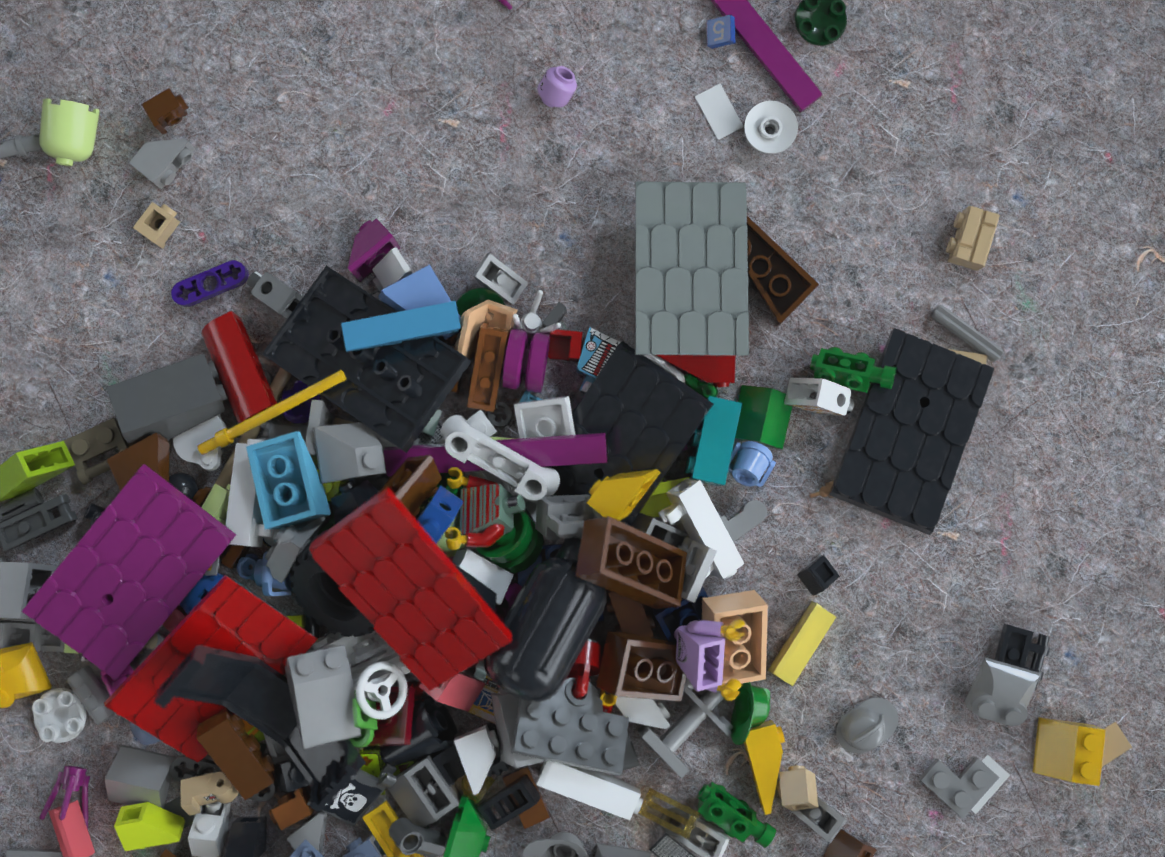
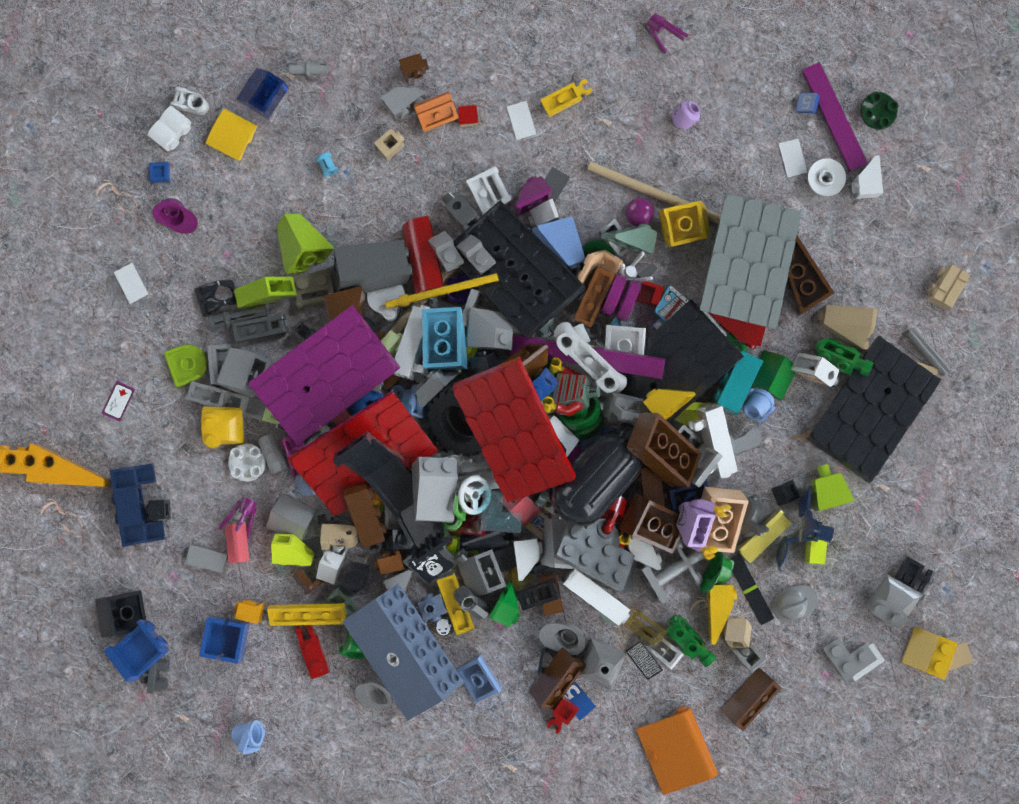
camera: 15 degrees right, 0 degrees up
yellowish green cylinder [39,98,100,166] -> none
dark purple beam [171,260,249,307] -> none
dark azure slope [341,301,461,352] -> none
none -> lime slope [276,213,334,274]
none -> medium azure bush [315,152,339,177]
none -> orange plate [413,91,459,132]
none -> light grey slope [428,231,464,273]
none -> light grey slope [456,235,496,275]
none -> red tile [458,105,478,127]
none -> white plate [466,167,514,214]
none -> clear light blue plate [481,491,522,533]
none -> white sticker [507,101,536,140]
none -> yellow plate [540,79,592,118]
none -> dark grey sticker [545,167,570,203]
none -> tan piece [587,161,720,224]
none -> sand green slope [601,224,657,254]
none -> magenta hair [625,198,655,227]
none -> yellow slope [659,200,710,247]
none -> black sticker [730,554,774,625]
none -> dark grey animal [740,494,769,537]
none -> dark blue plant [776,485,834,571]
none -> neon yellow panel [804,535,827,565]
none -> lime torso [811,464,855,511]
none -> tan slope [818,305,878,351]
none -> white slope [852,155,883,199]

